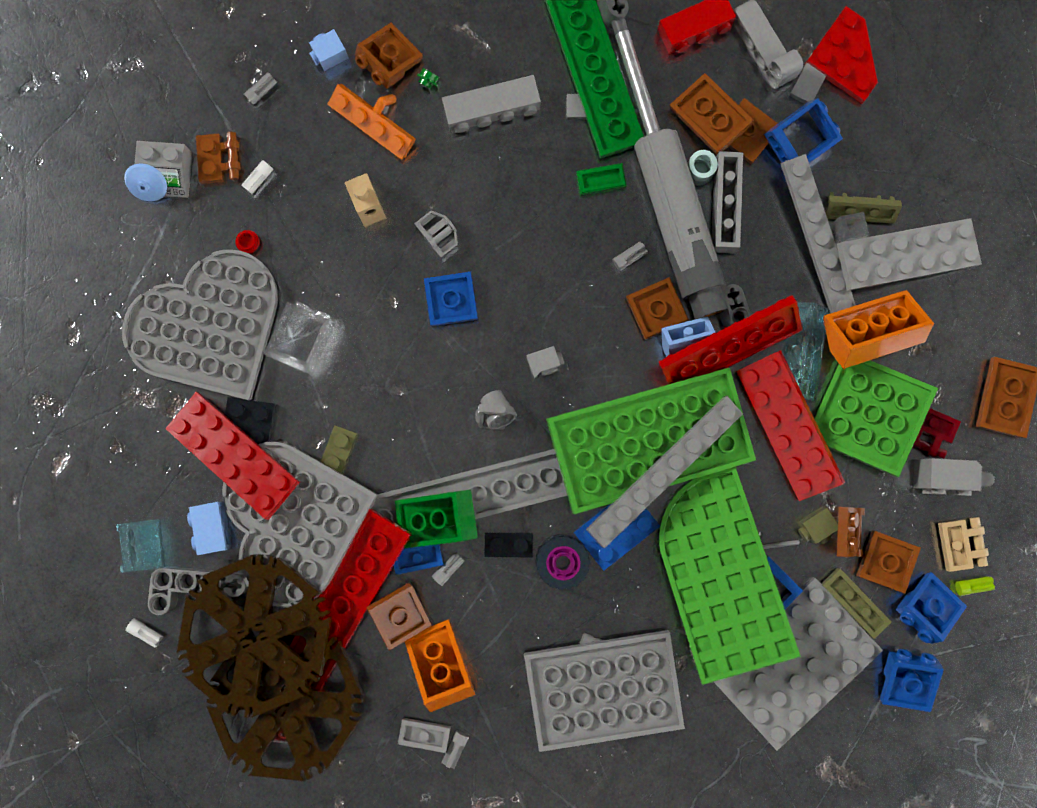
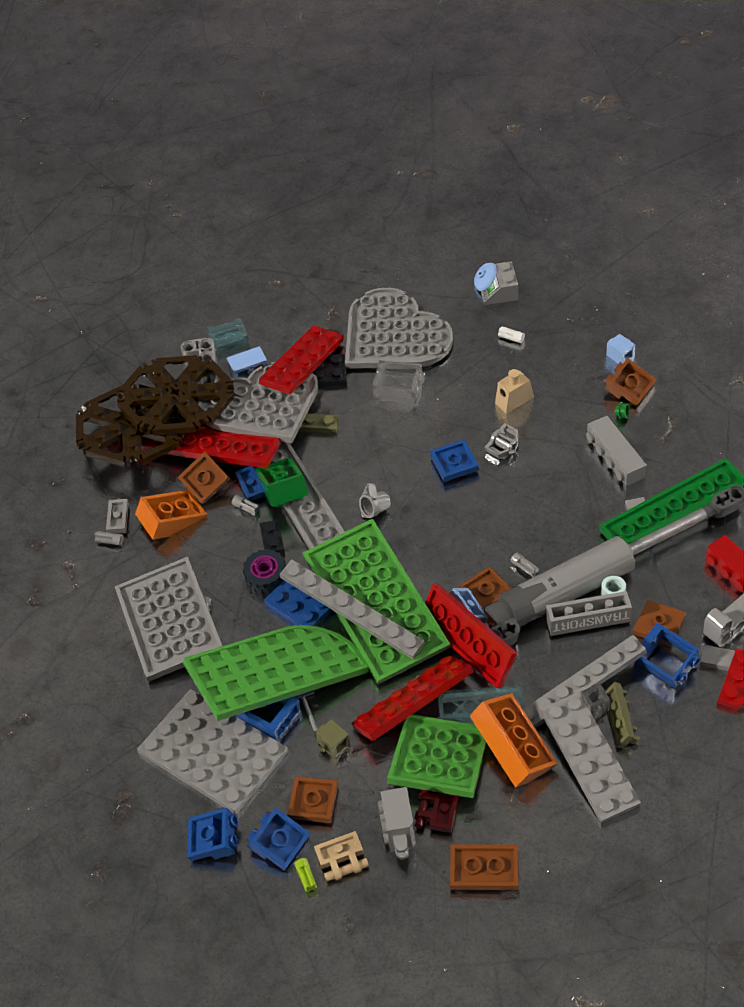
camera: 80 degrees right, 35 degrees down
white piece [126,618,163,648] -> none
dark orange plate [196,132,241,184] -> none
red plate [235,230,260,254] -> none
light grey piece [244,72,277,105] -> none
orange plate [327,84,416,160] -> none
light grey window [527,346,564,380] -> none
green tile [576,163,627,196] -> none
dark orange plate [670,73,754,155] -> none
olive plate [821,568,892,639] -> none
dark orange plate [837,507,865,557] -> none

